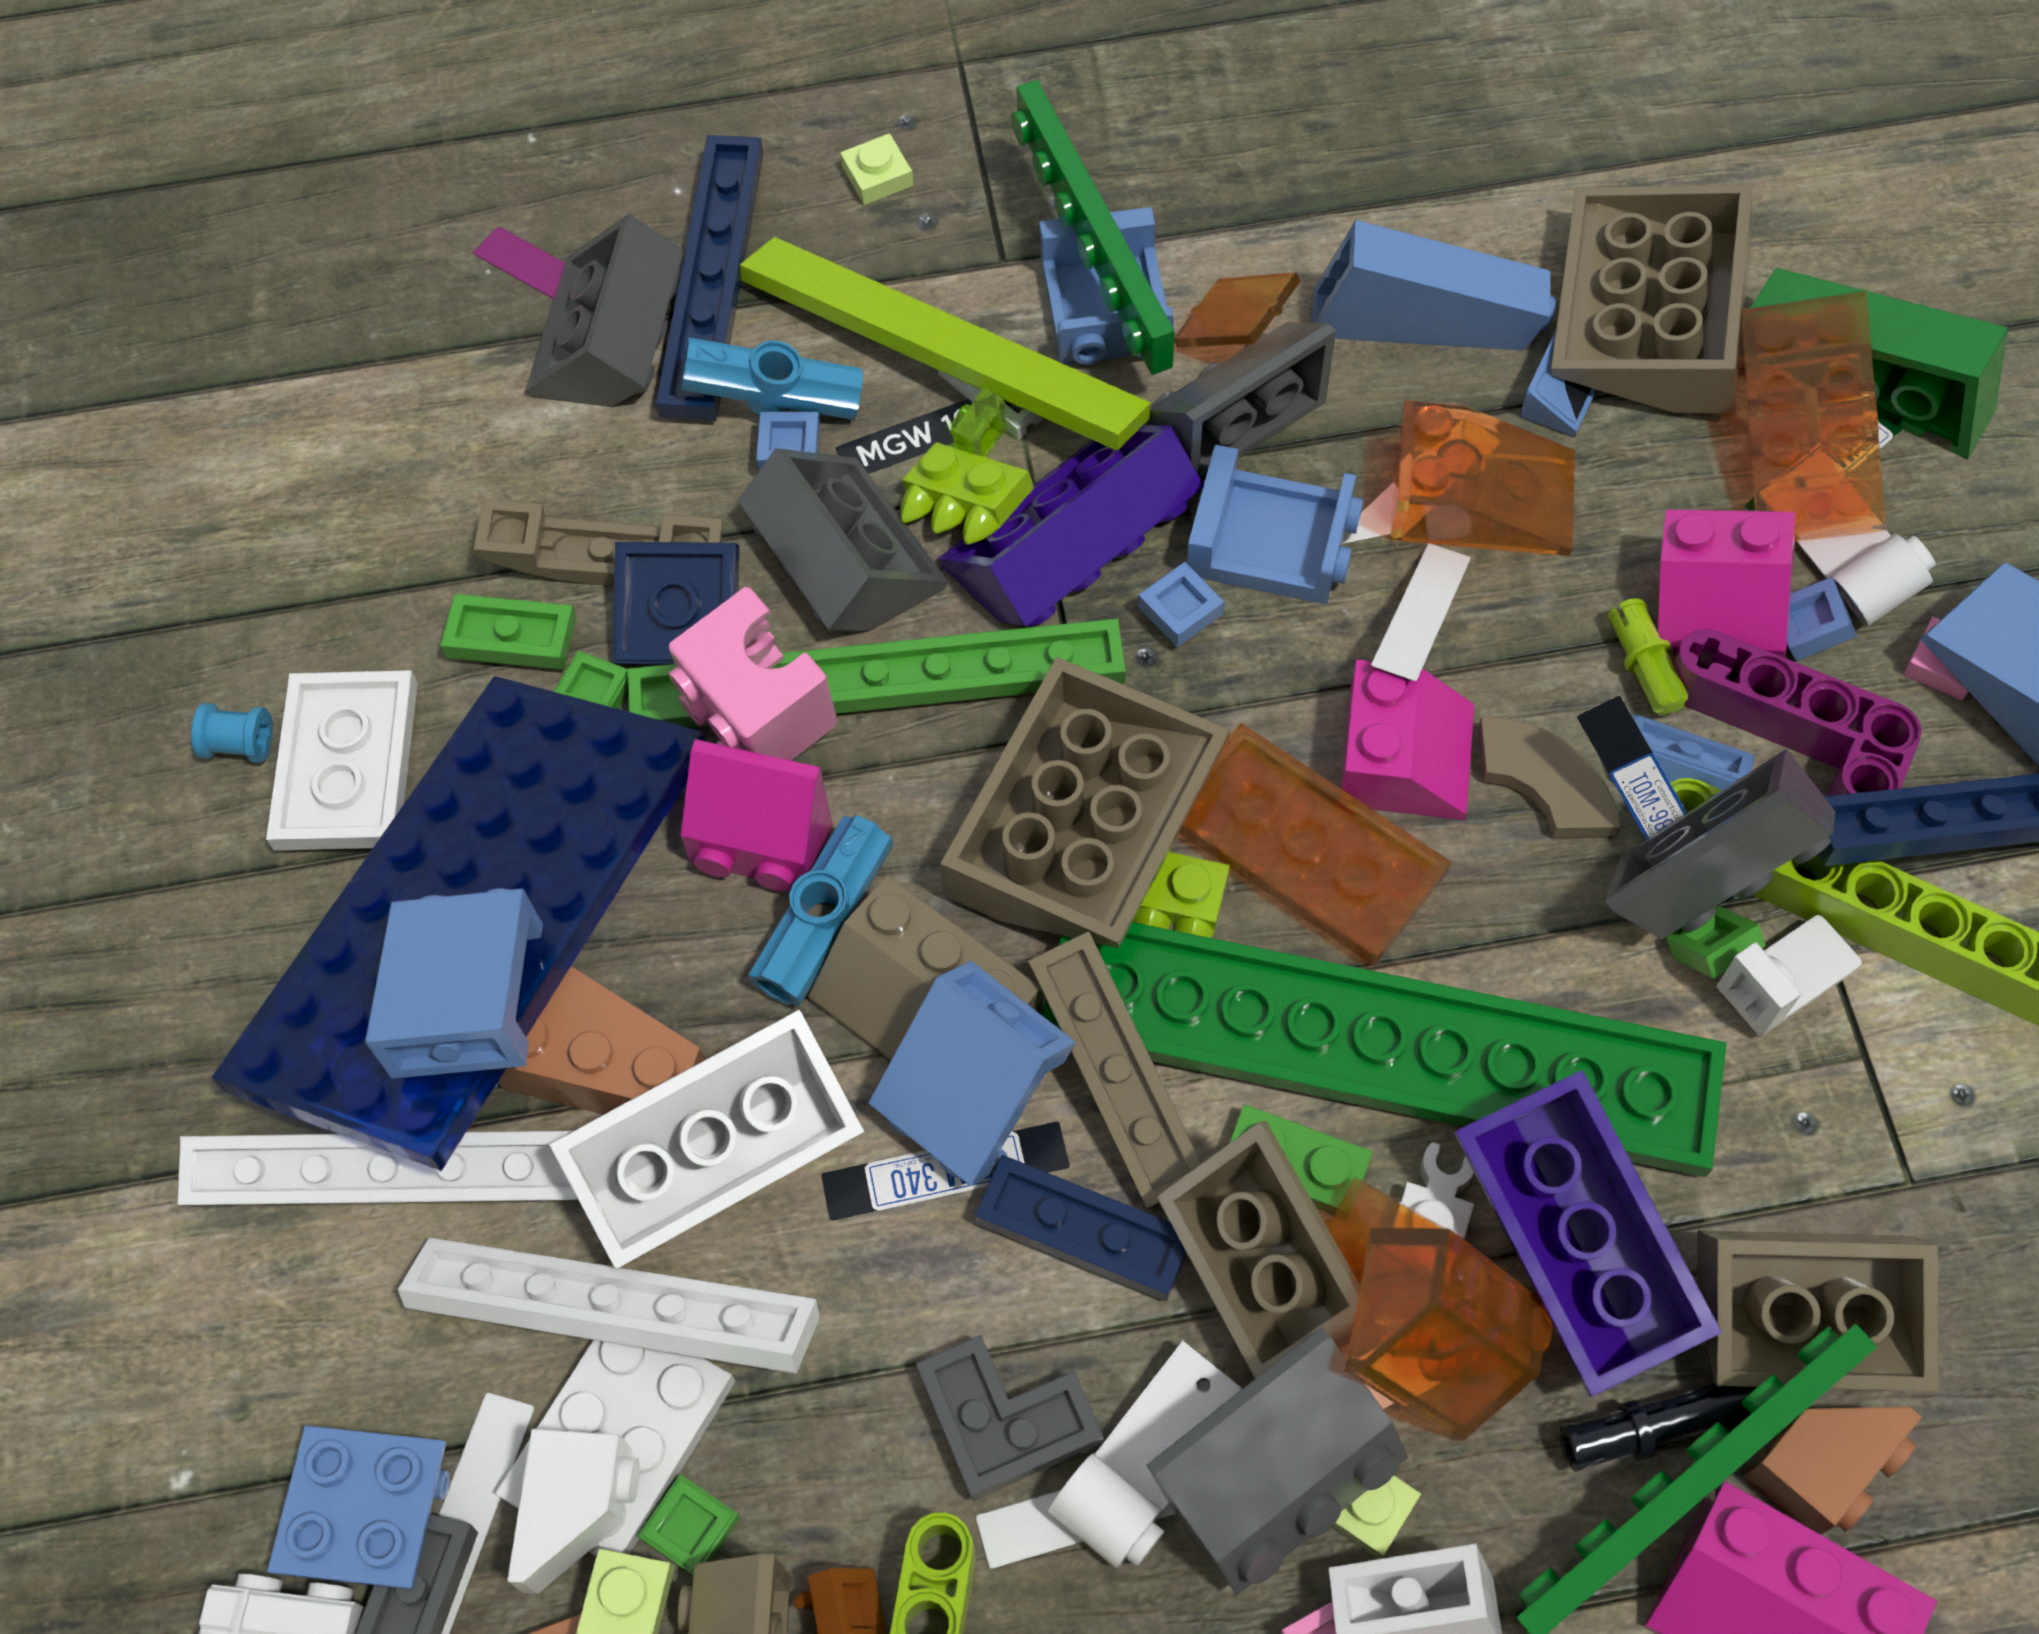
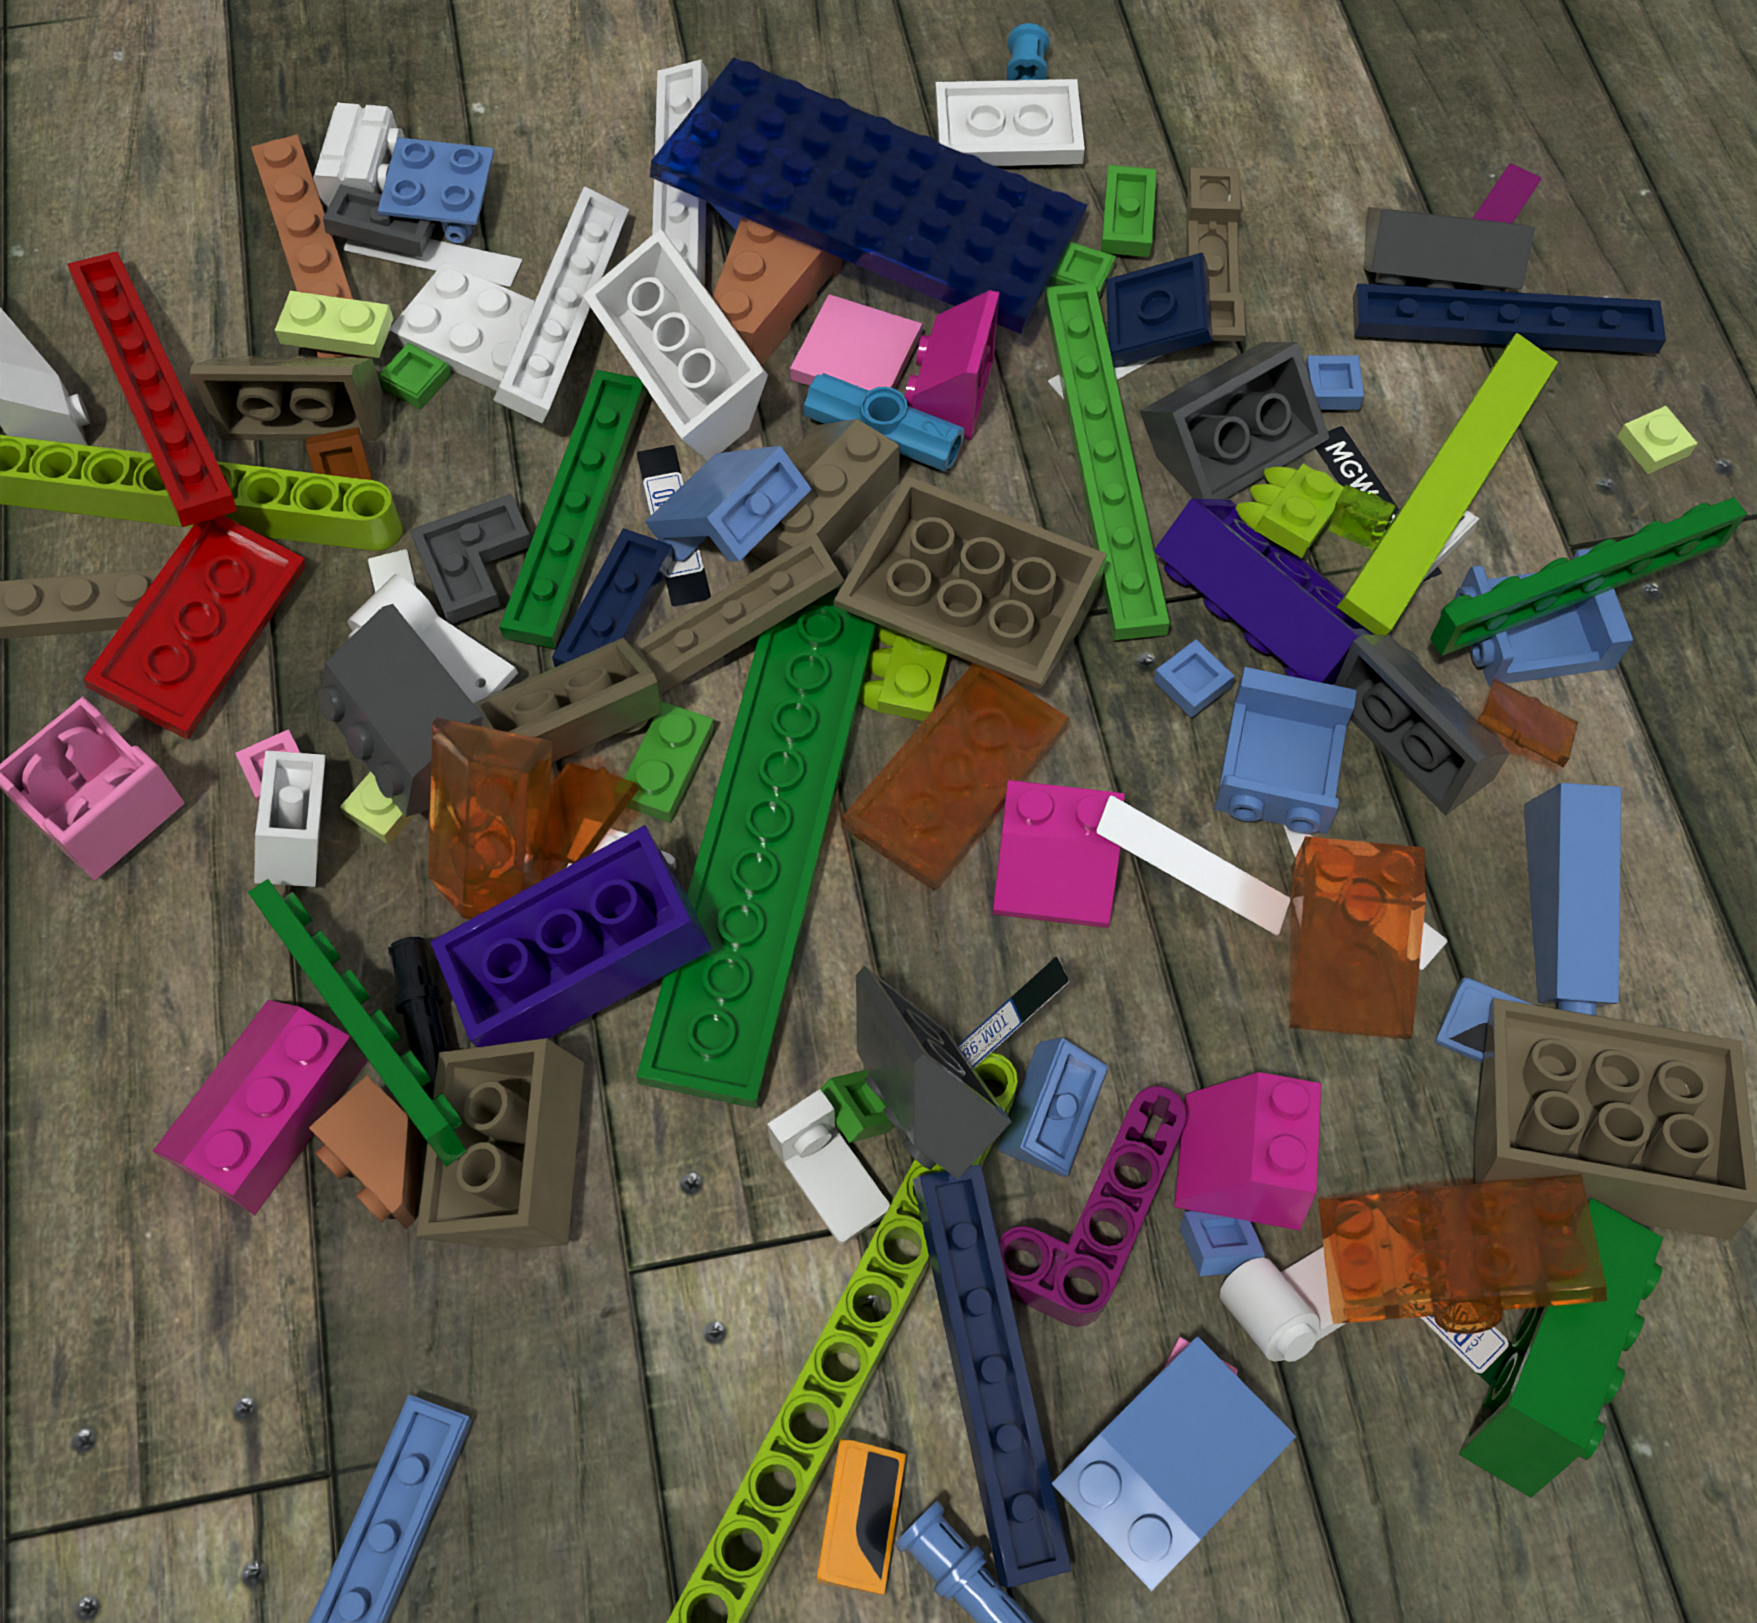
camera: 85 degrees right, 0 degrees up
medium blue panel [365,888,543,1079] -> none
white slope [507,1429,640,1594] -> none
bright pink piece [668,587,837,761] -> none
dark azure piece [681,337,863,420] -> none
dark tan tile [1478,716,1621,838] -> none
lime axle [1607,598,1688,716] -> none
none -> green plate [499,370,648,649]
none -> bright pink tile [790,294,922,391]

